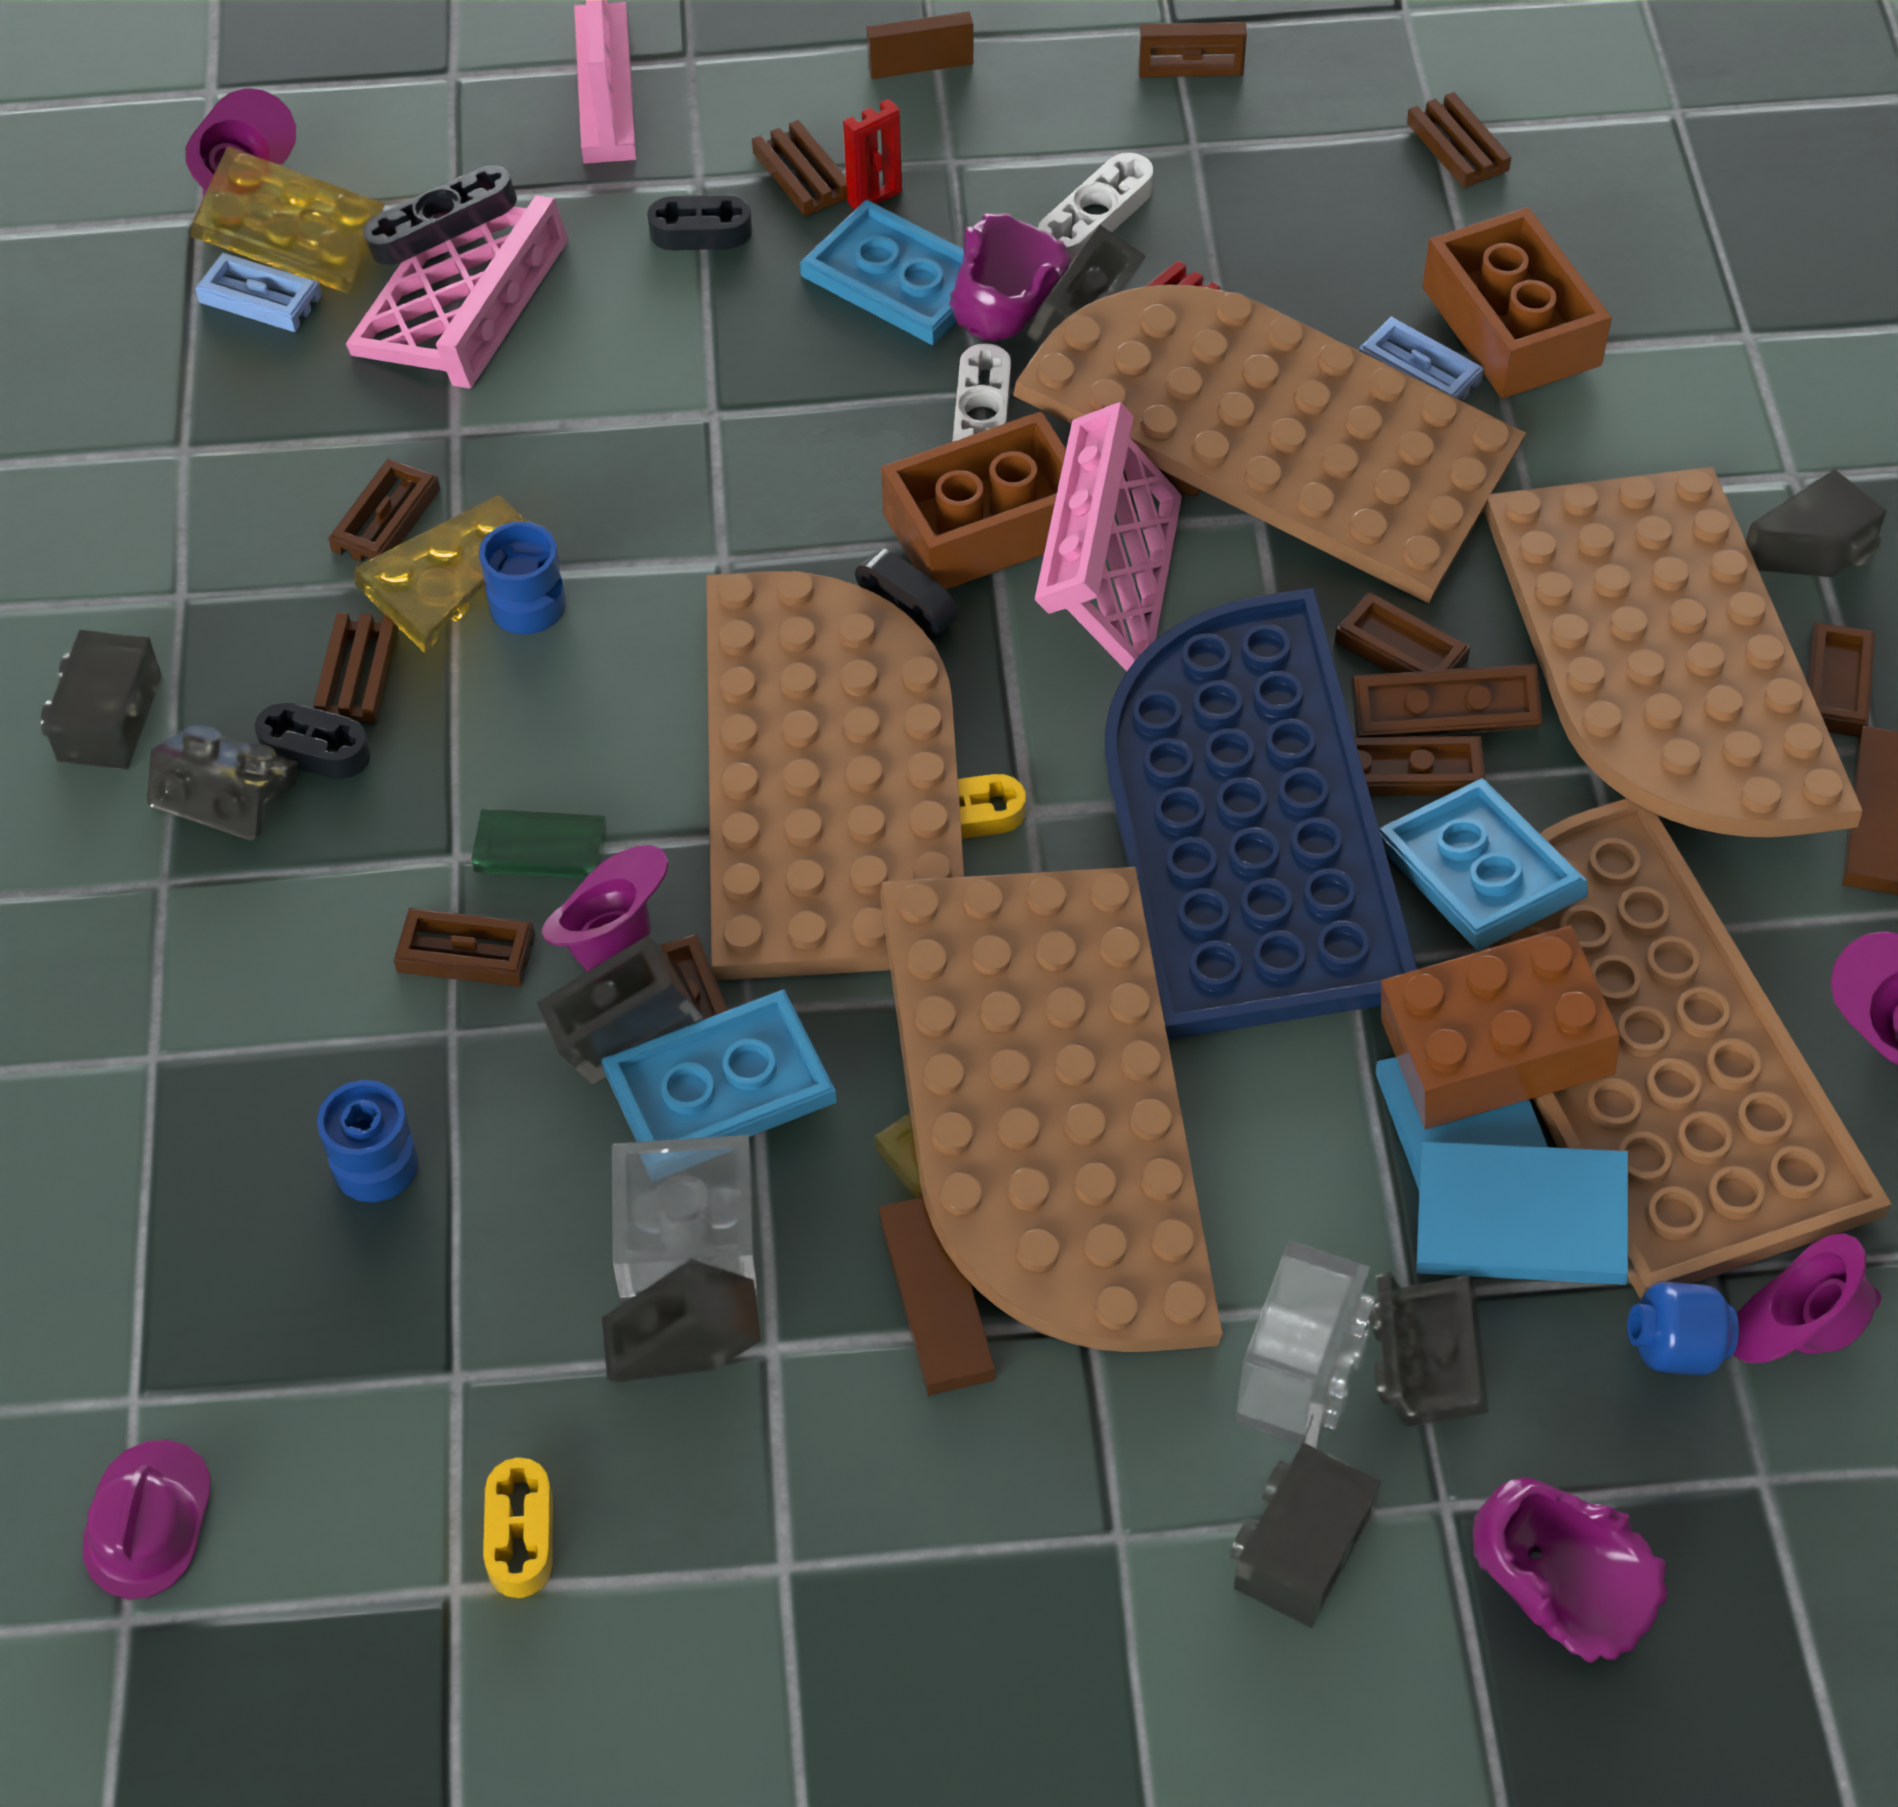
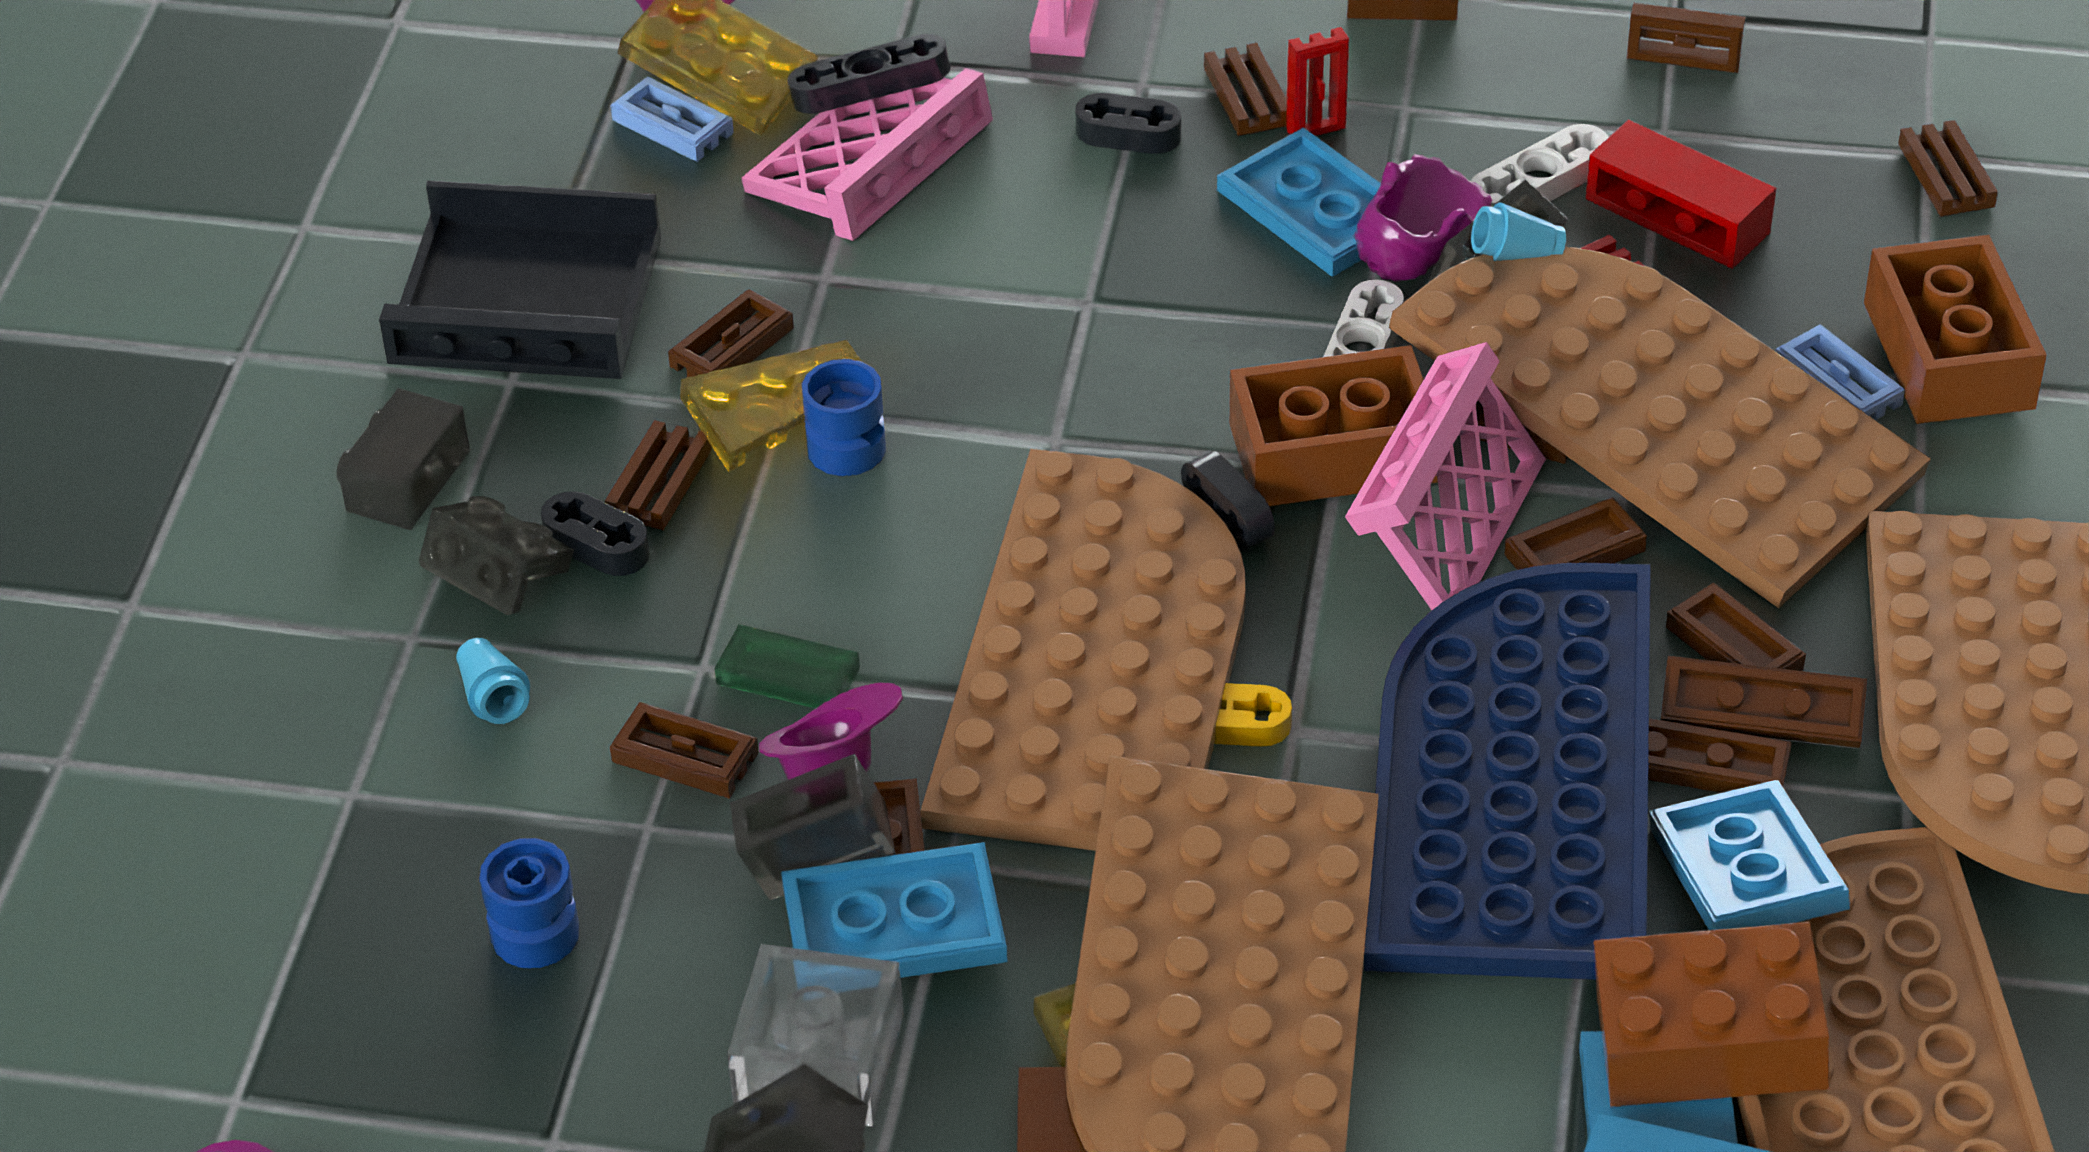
camera: 15 degrees right, 10 degrees down
none -> black panel [379,180,661,379]
none -> medium azure cone [456,638,530,724]
none -> medium azure cone [1471,202,1566,261]
none -> reddish brown tile [1504,497,1647,570]
none -> red brick [1585,119,1777,269]

